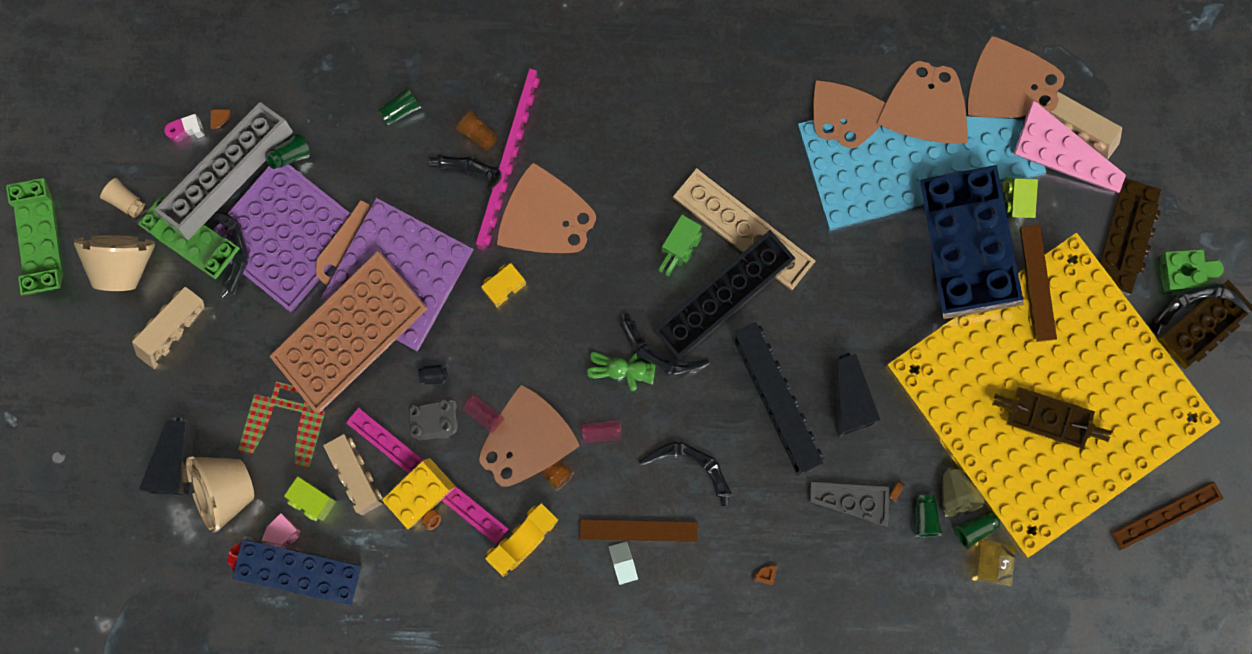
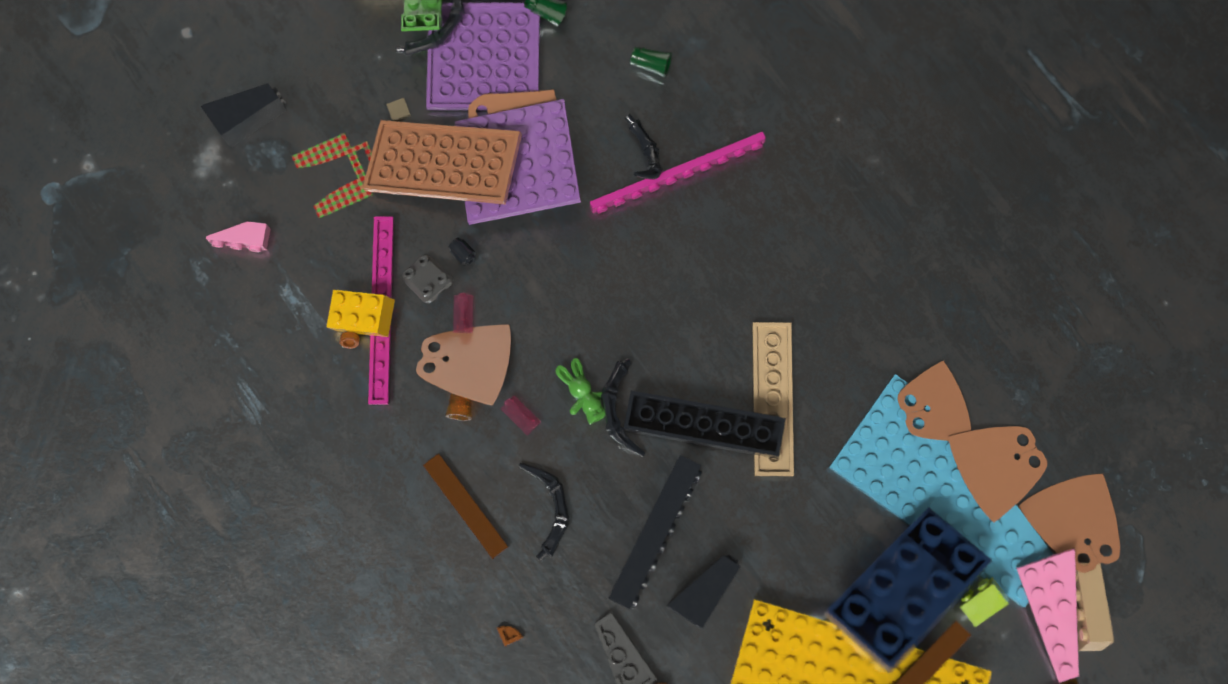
camera: 50 degrees right, 0 degrees up
tan wedge [132,287,204,369] -> none
tan cone [186,456,254,533] -> none
dark blue piece [227,536,362,606] -> none
lime brick [284,476,337,521] -> none
tan wedge [323,434,383,515] -> none
clear orange plant [456,110,498,151] -> none
yellow brick [481,263,526,308] -> none
yellow brick [485,504,558,577] -> none
nougat piece [497,163,596,253] -> none
light aqua slope [608,541,638,585] -> none
bright green brick [659,215,703,277] -> none
none -> dark tan tile [386,98,411,122]

